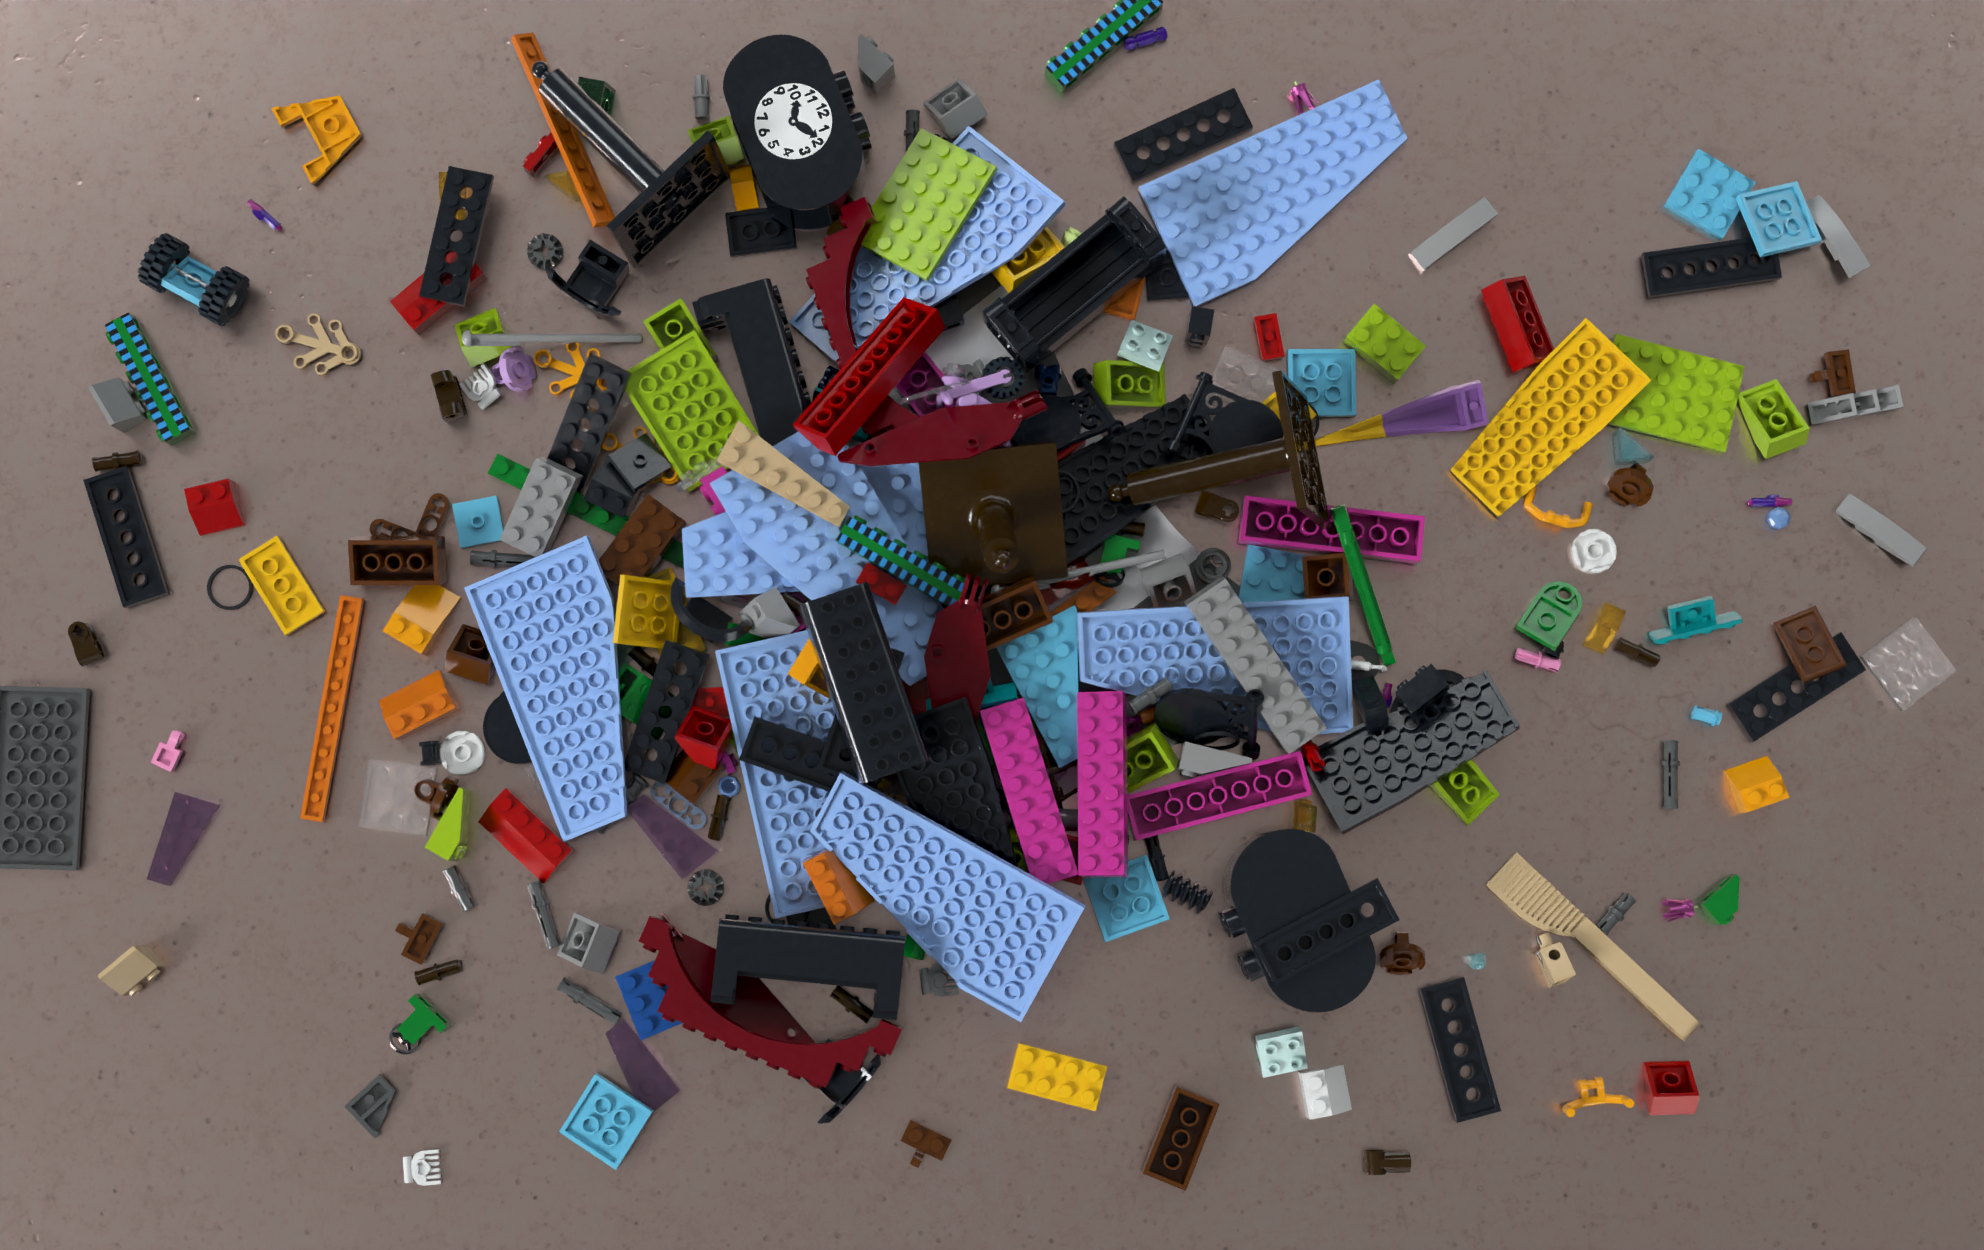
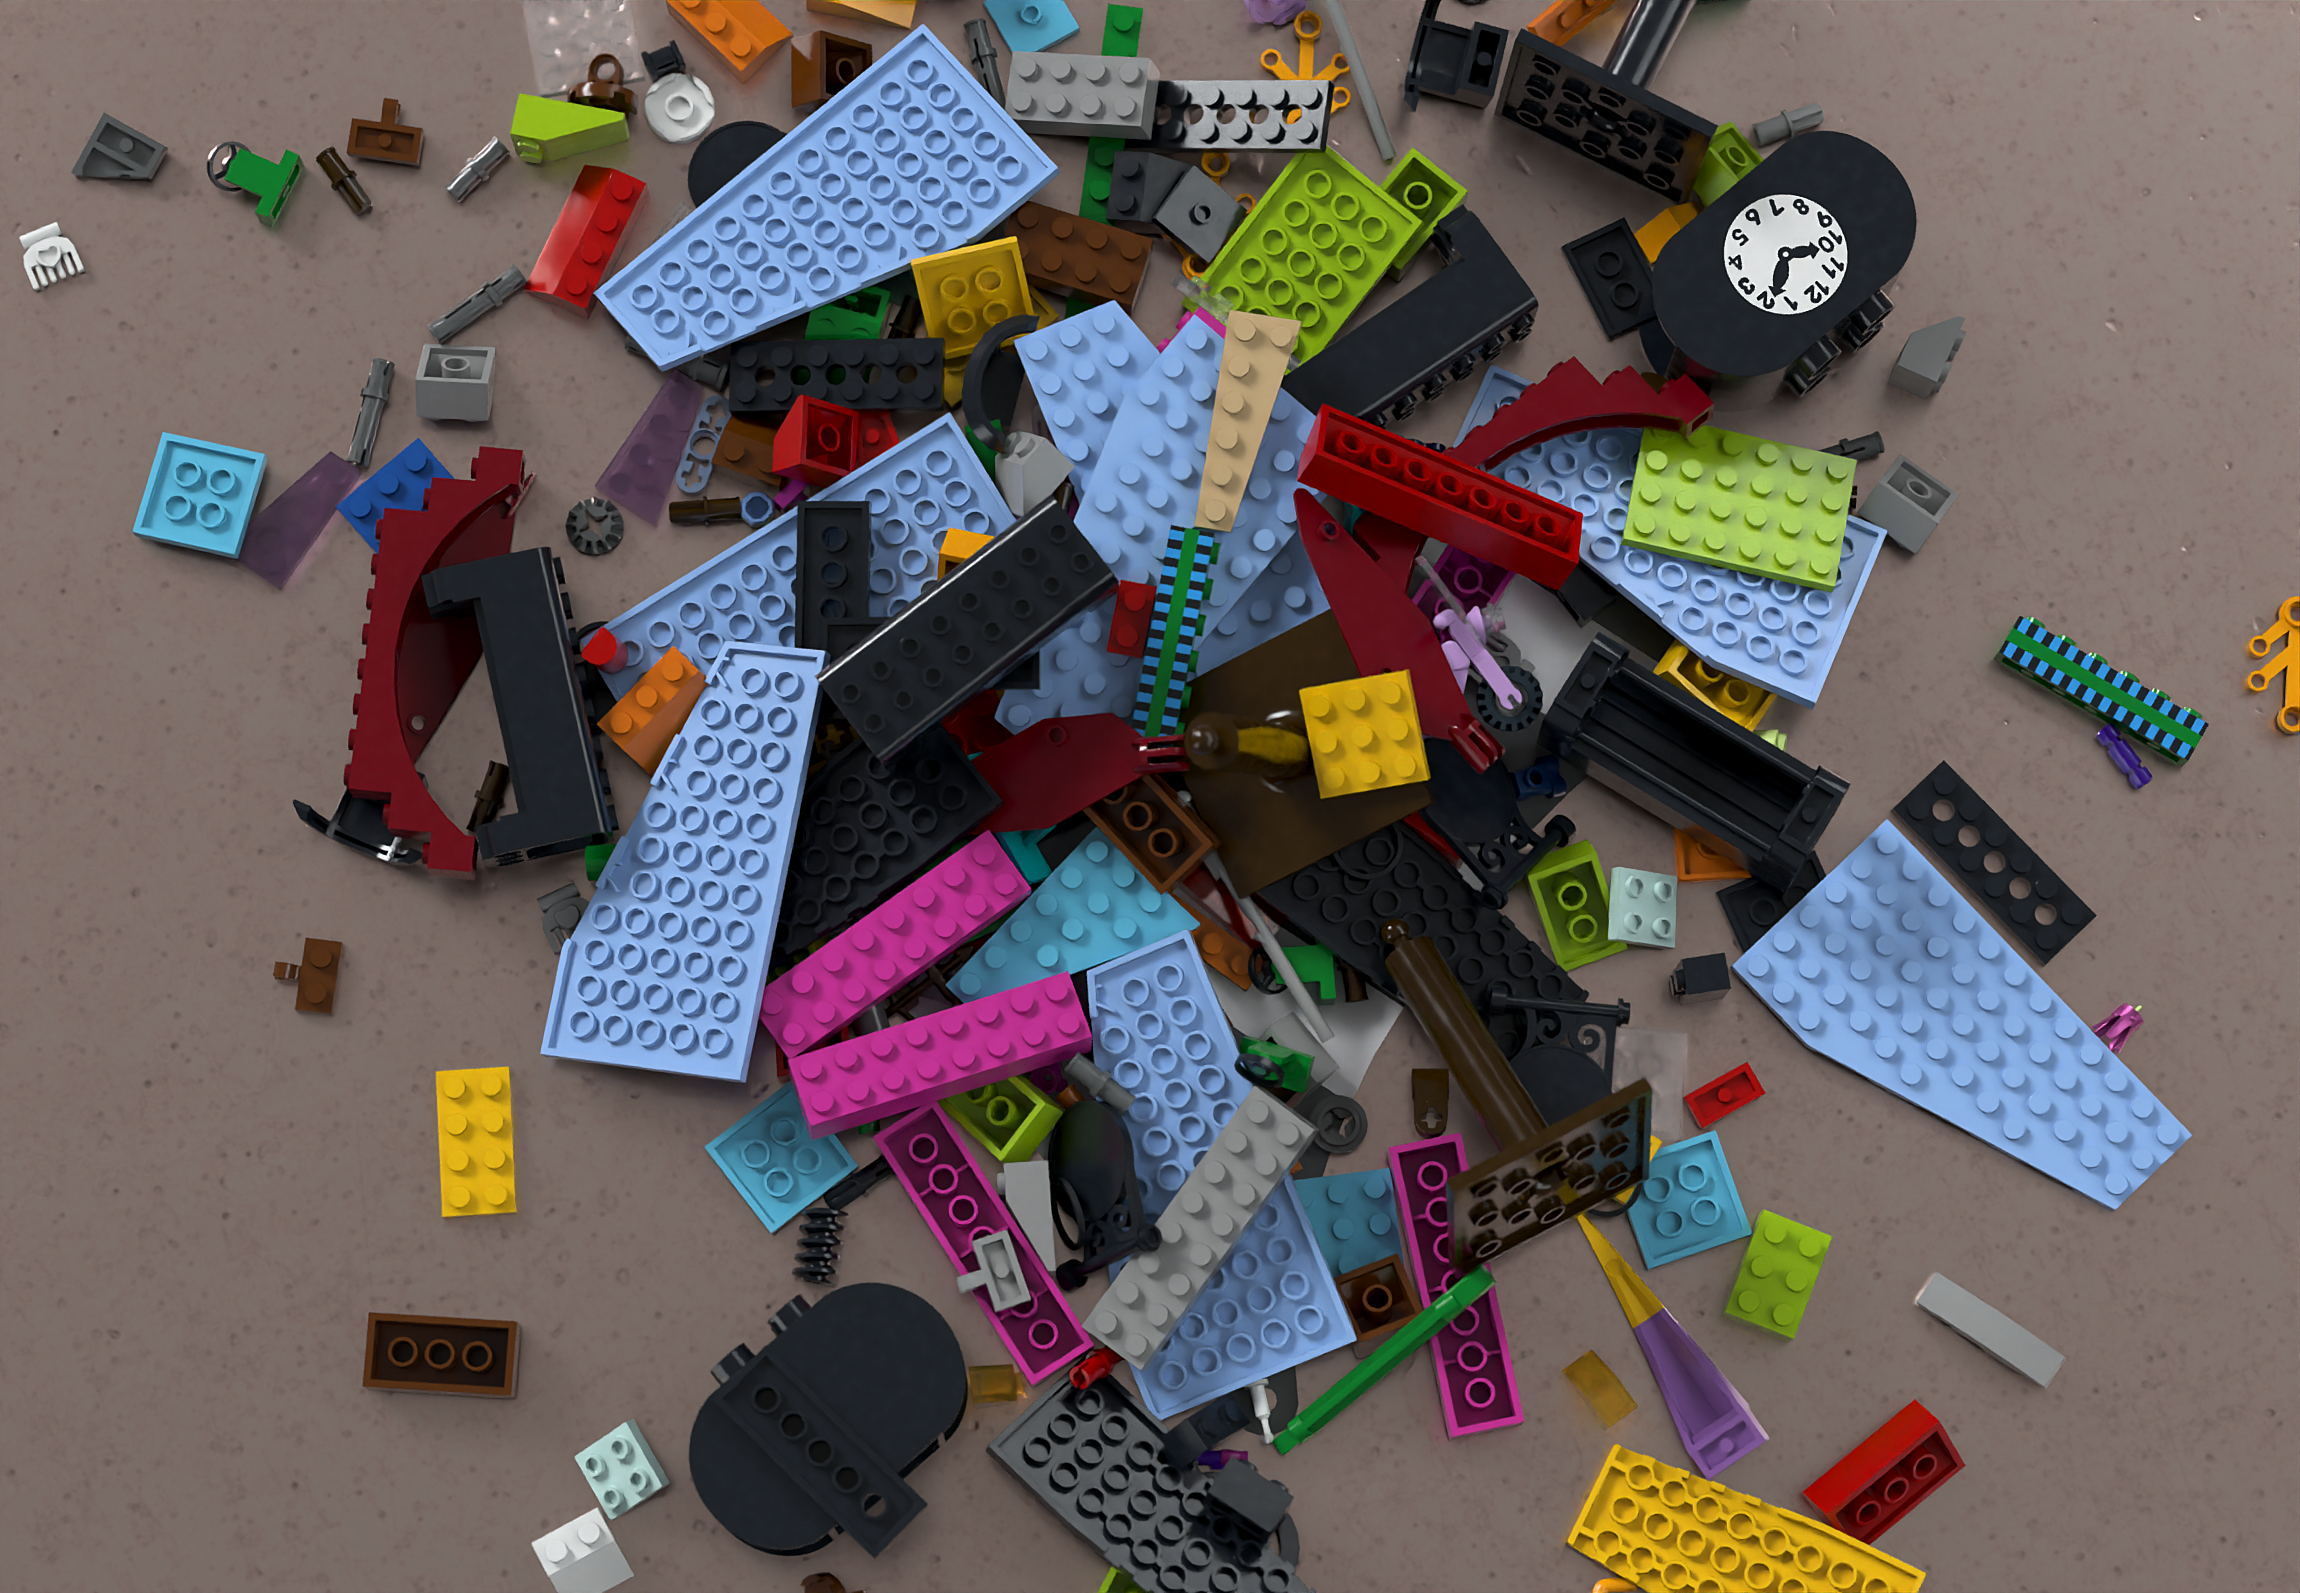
camera: 70 degrees right, 5 degrees down
none -> red brick [580,627,629,674]
none -> light grey plate [956,1230,1031,1313]
none -> green piece [1234,1035,1315,1093]
none -> yellow plate [1299,669,1430,799]
none -> clear yellow slope [1562,1349,1639,1431]

